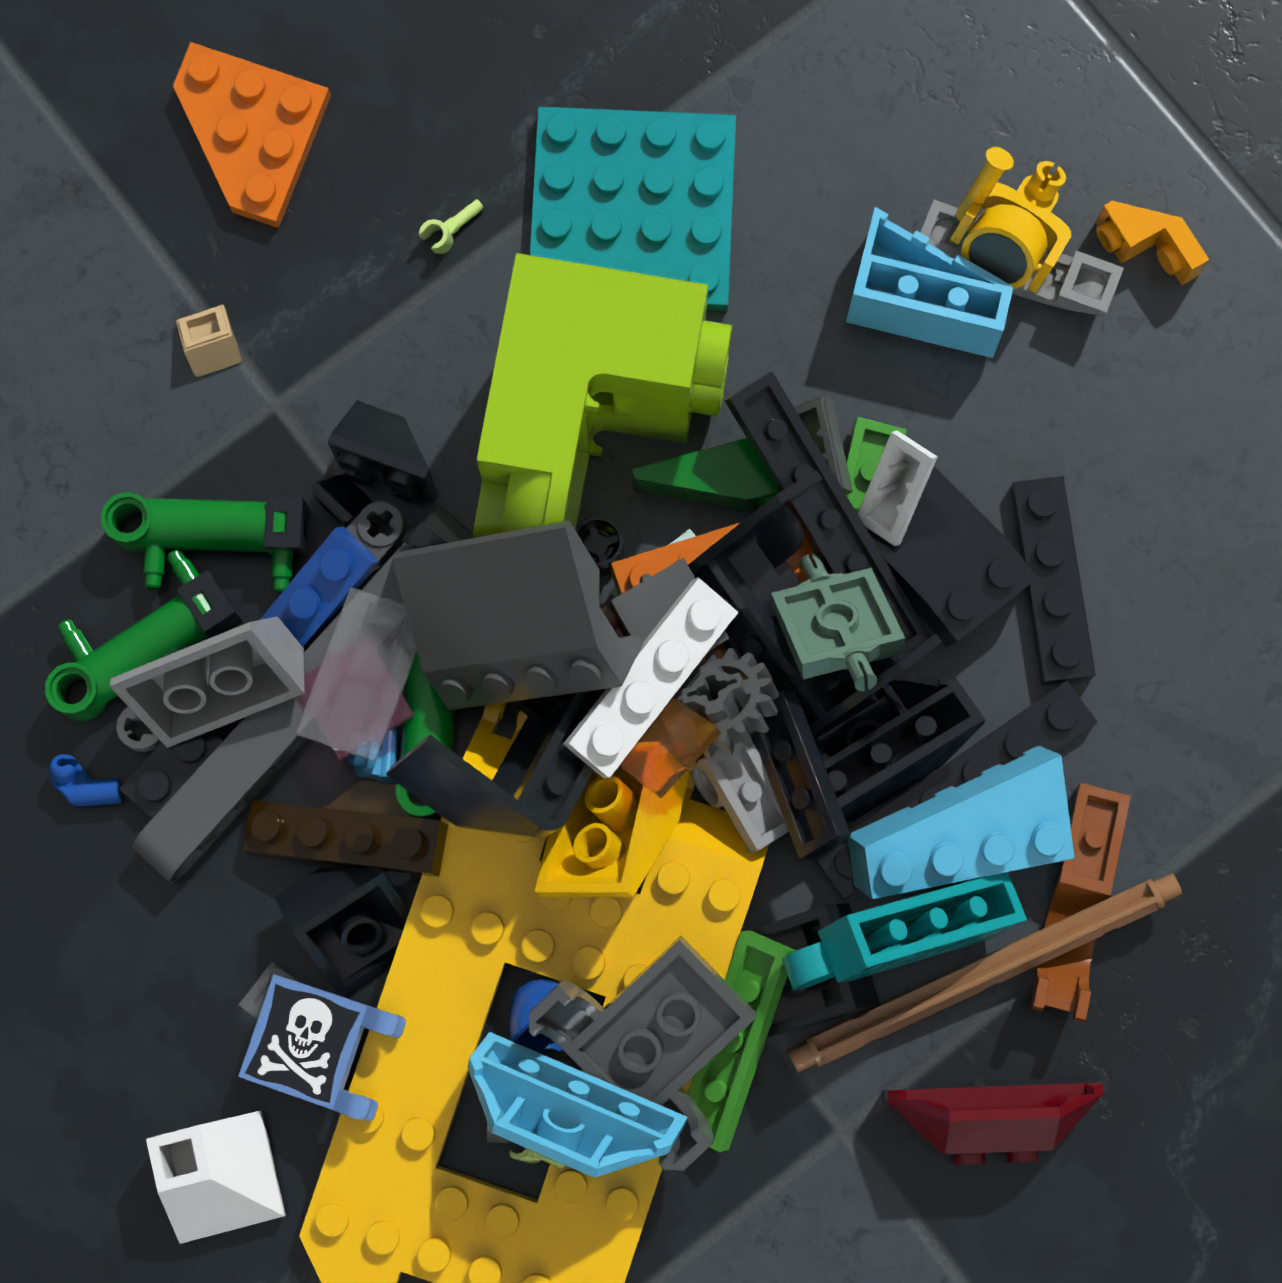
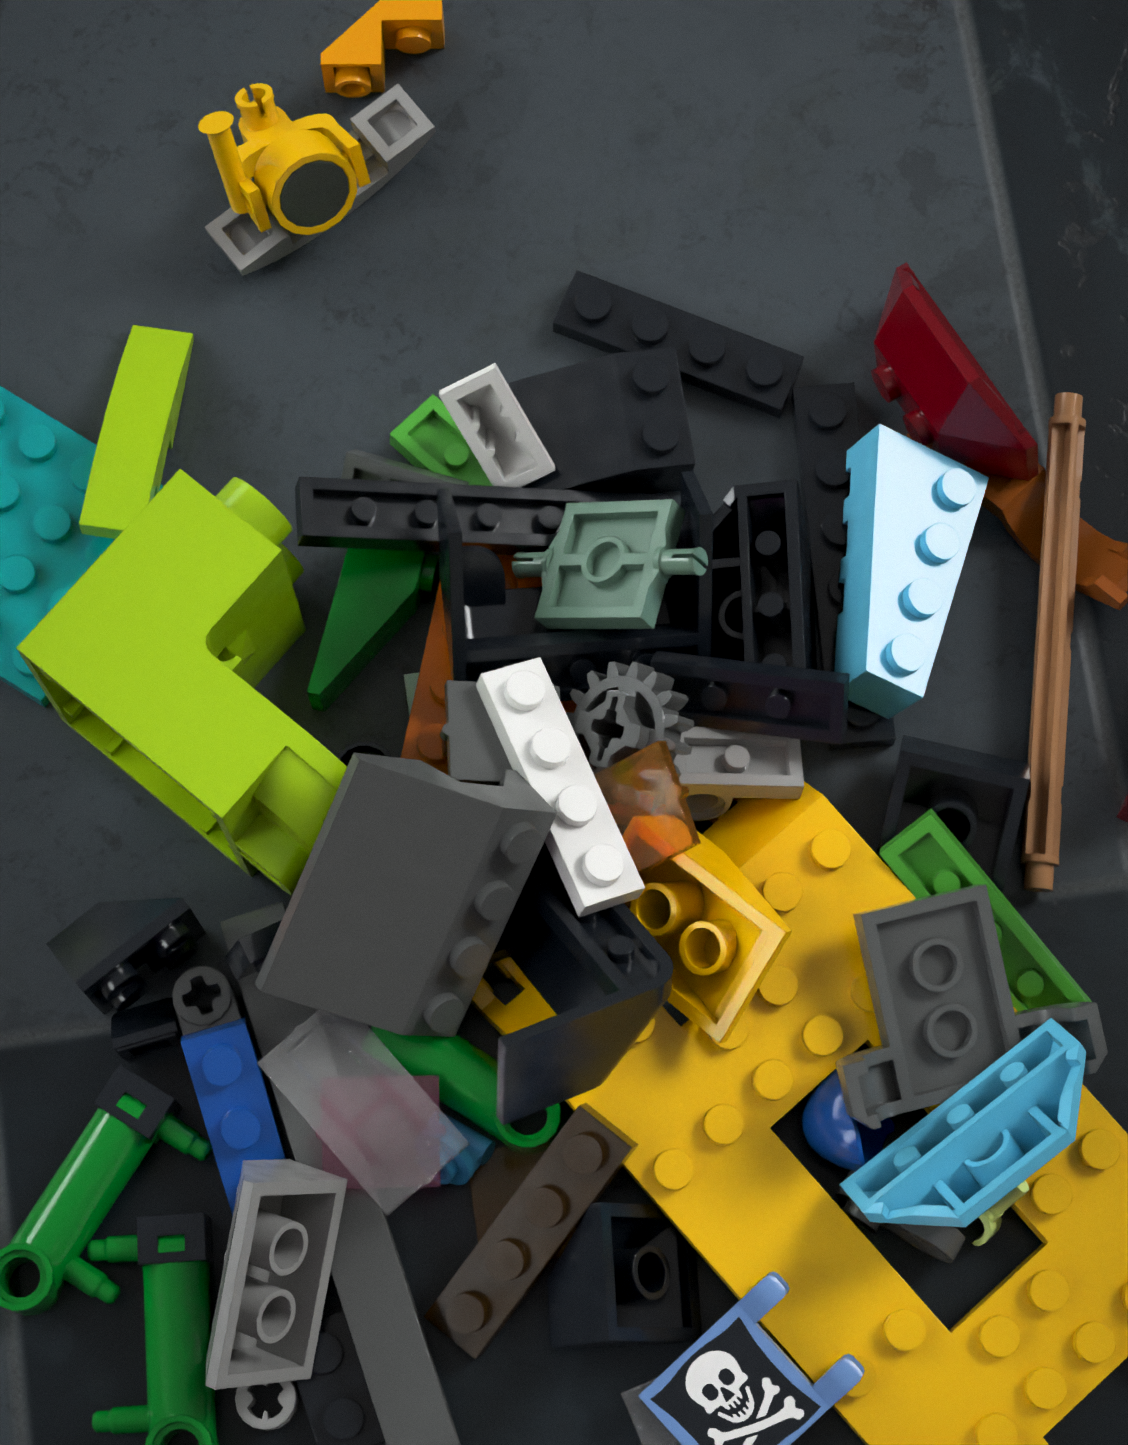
camera: 60 degrees left, 5 degrees down
teal hinge [781,872,1027,991] -> none
medium azure wedge [846,207,1014,358] -> none
none -> lime slope [79,325,194,539]
none -> dark red wedge [871,262,1039,481]

